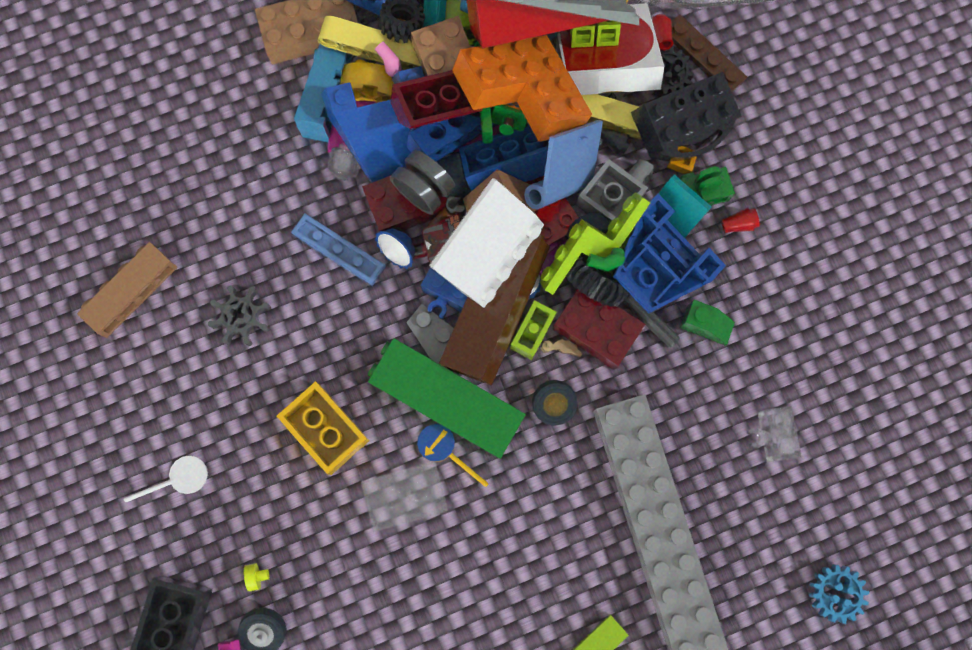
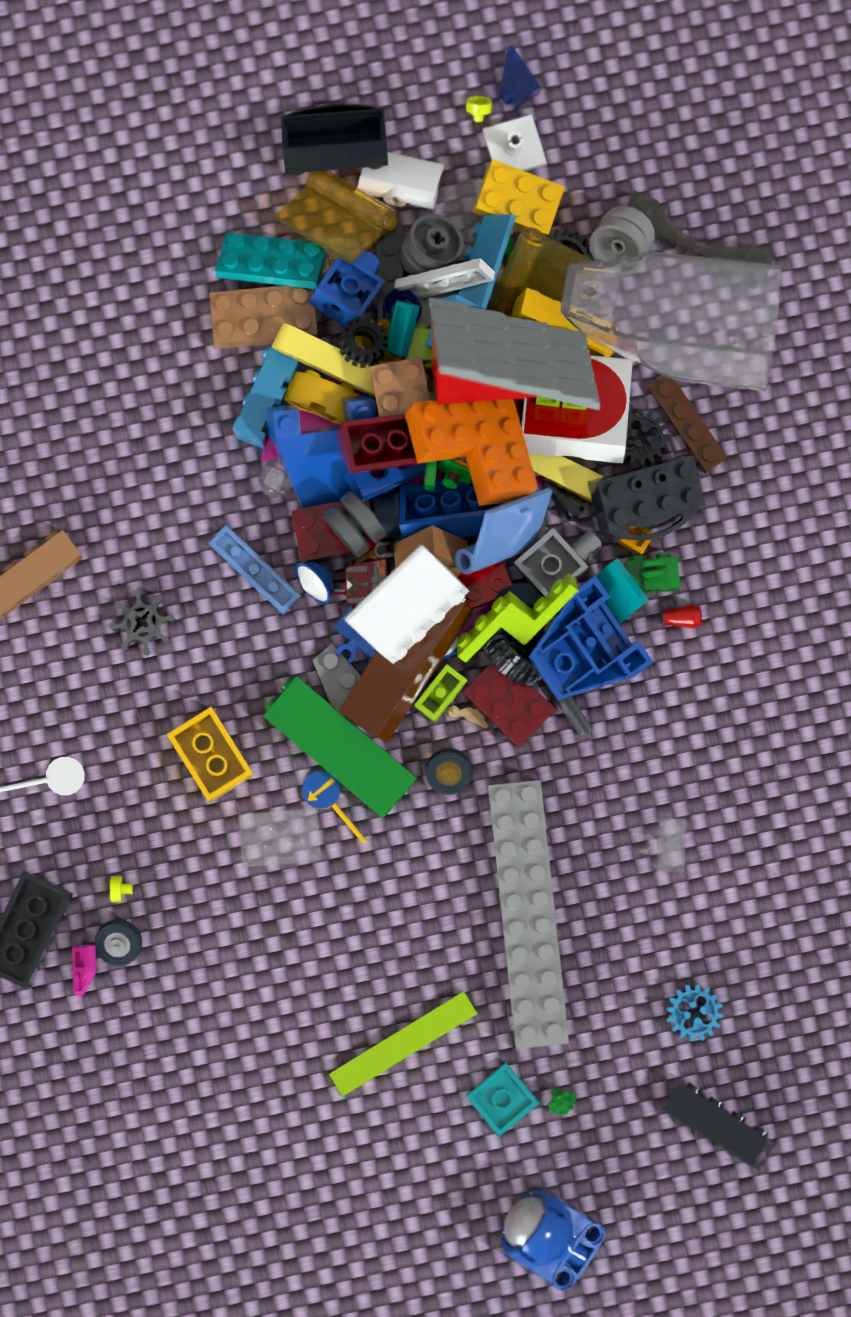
camera: 15 degrees right, 5 degrees up
bright pink arm [375,41,402,77] -> none
green arm [586,247,625,271] -> none
red cone [651,14,673,50] -> none
green slope [680,300,735,345] -> none

